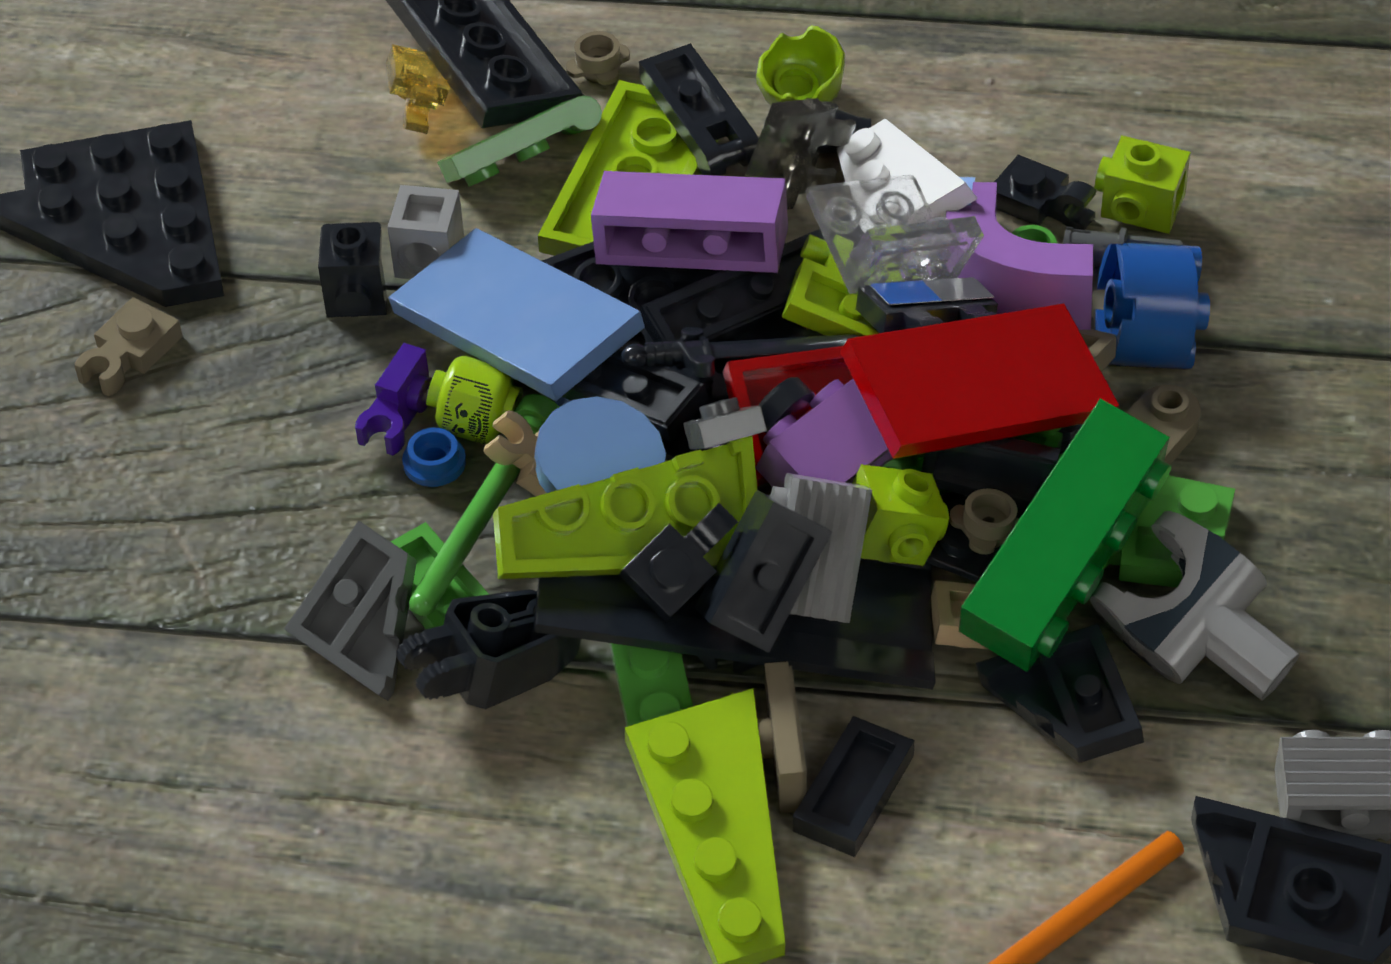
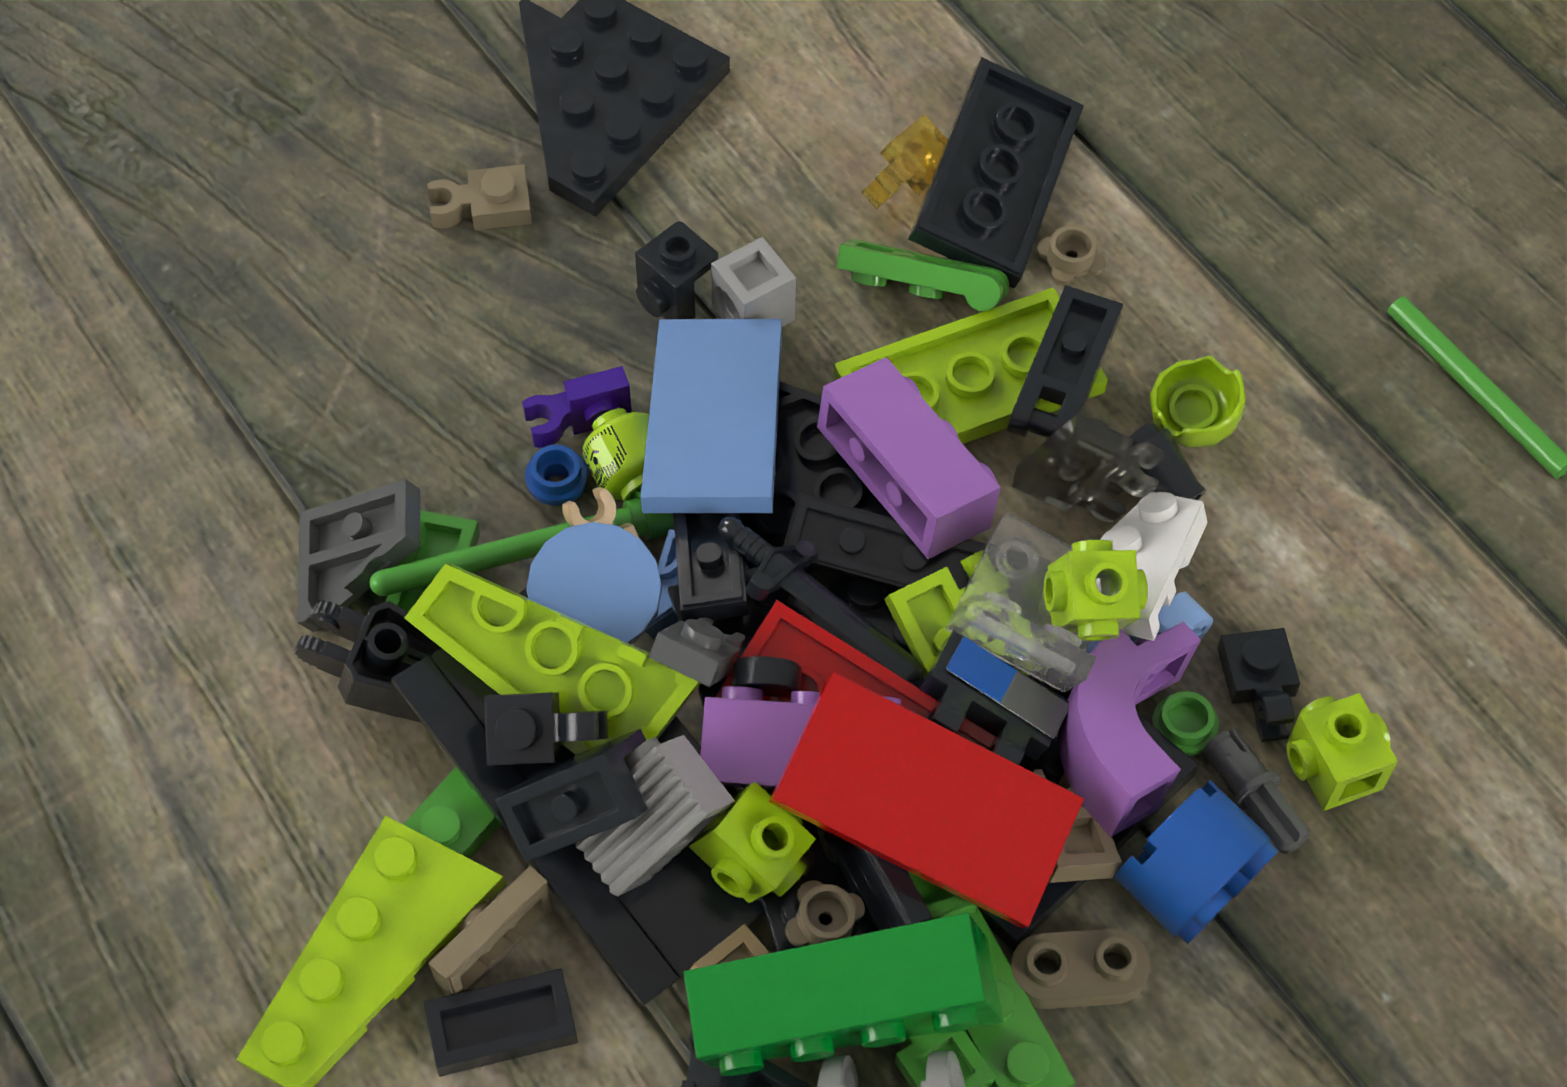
camera: 45 degrees right, 10 degrees up
none -> lime brick [1044,540,1148,641]

